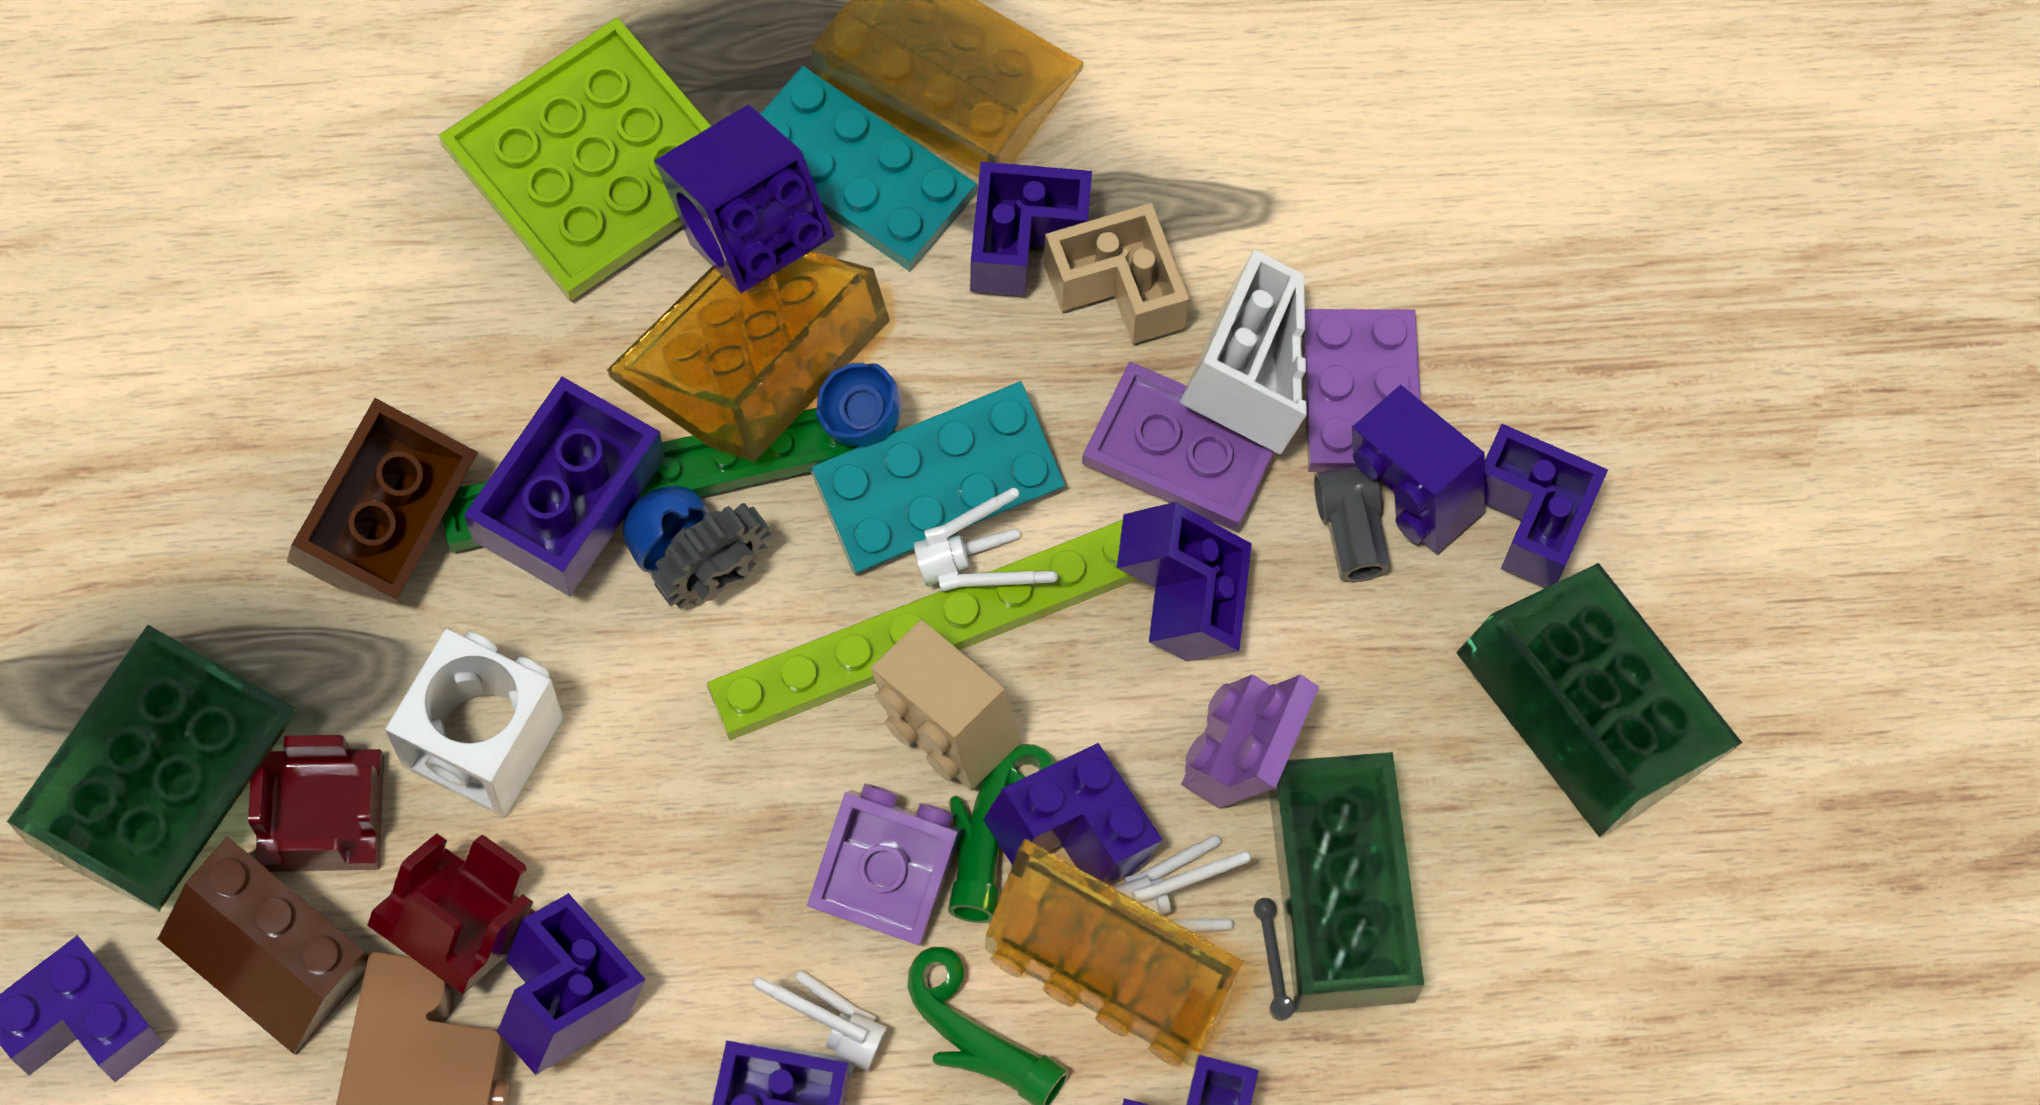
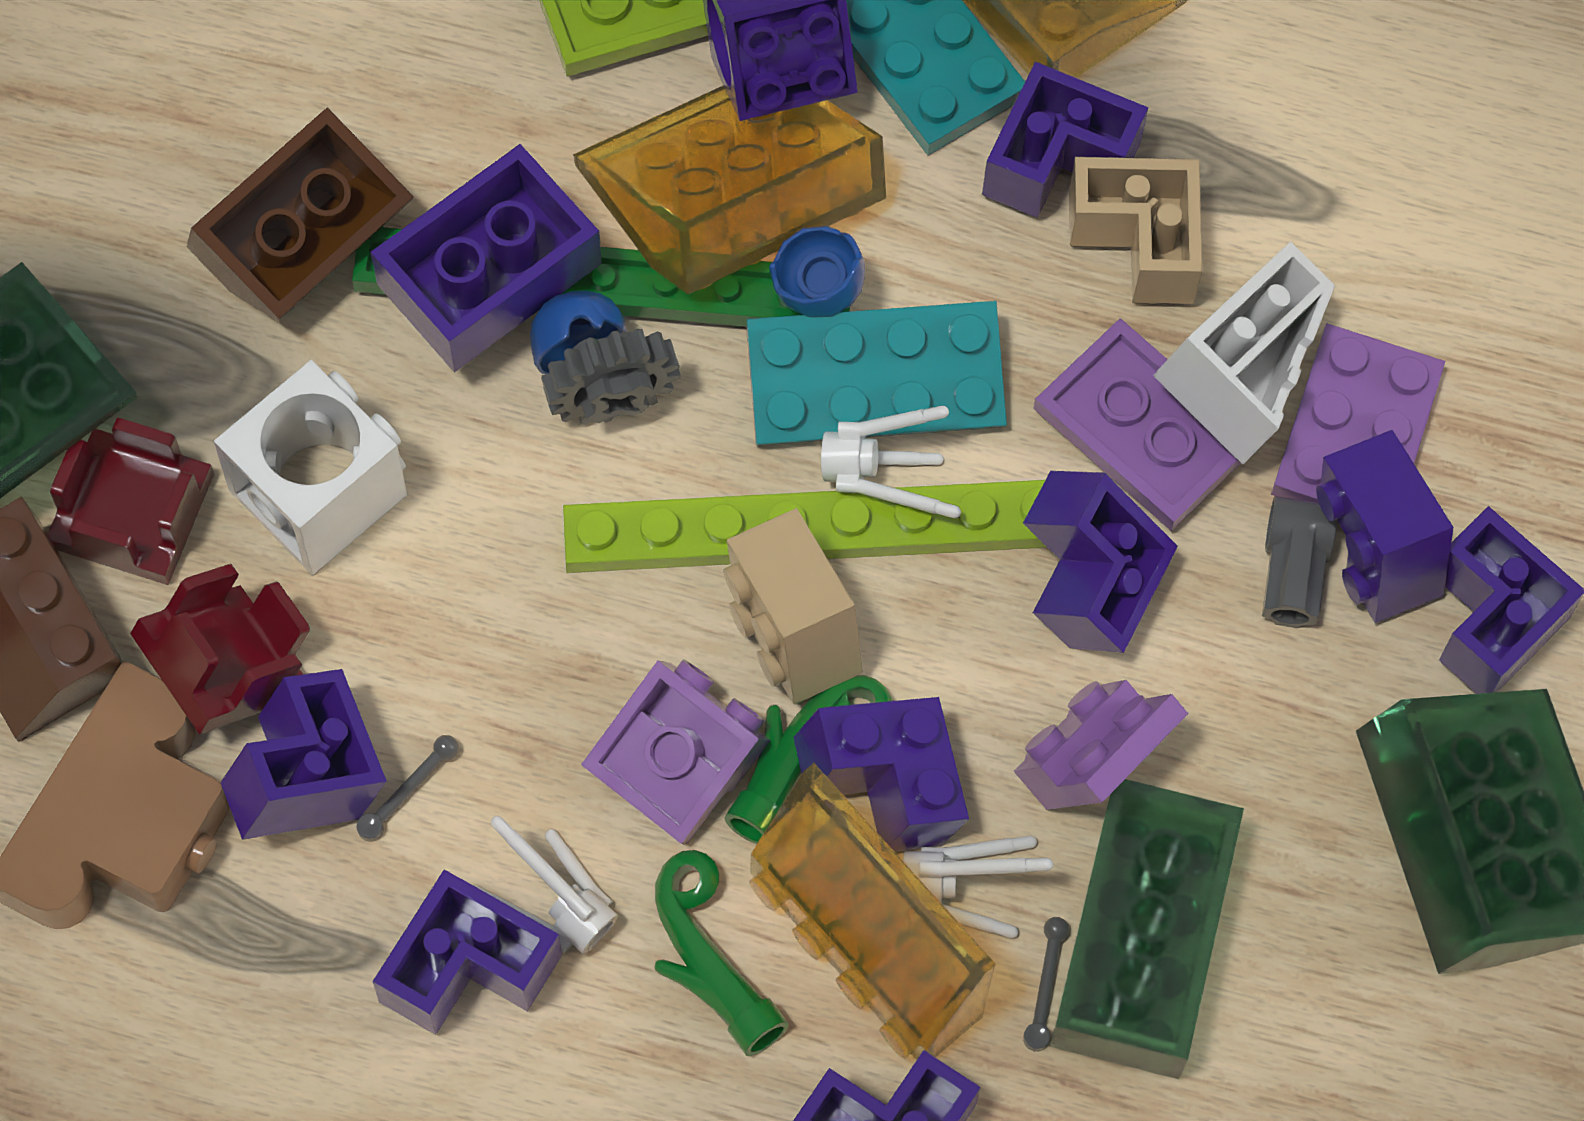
camera: 20 degrees right, 0 degrees up
none -> dark grey hinge [356,735,459,842]

